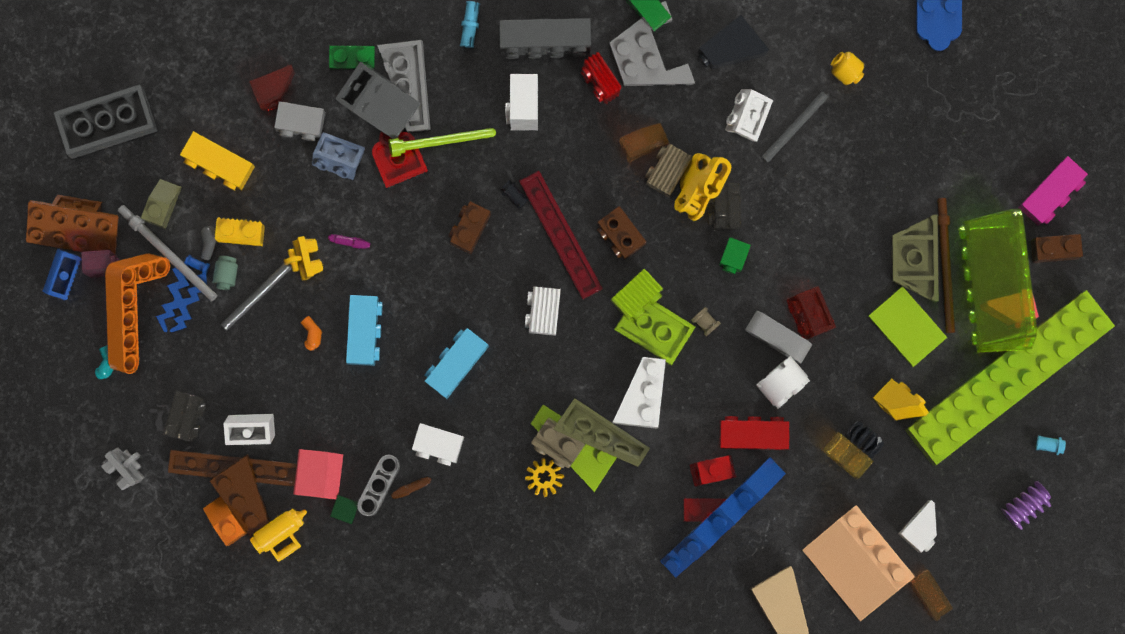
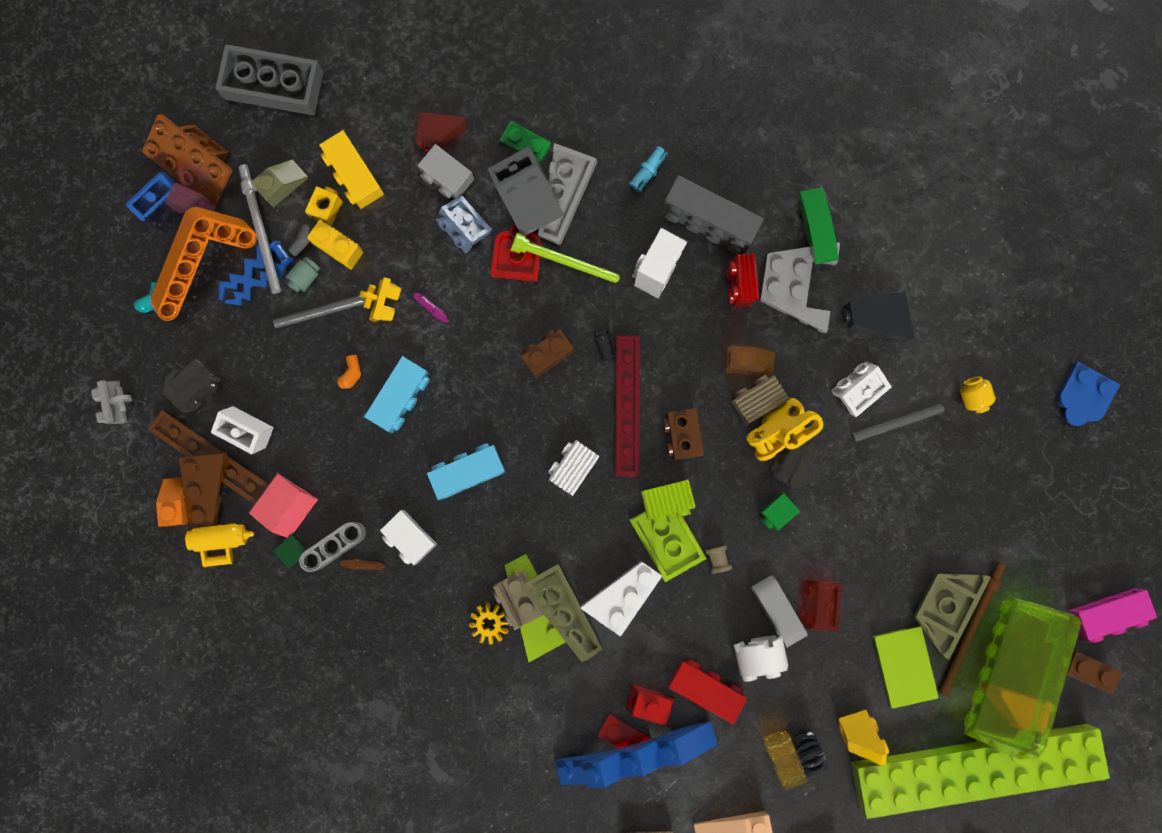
camera: 30 degrees right, 0 degrees up
none -> yellow brick [305,186,342,227]

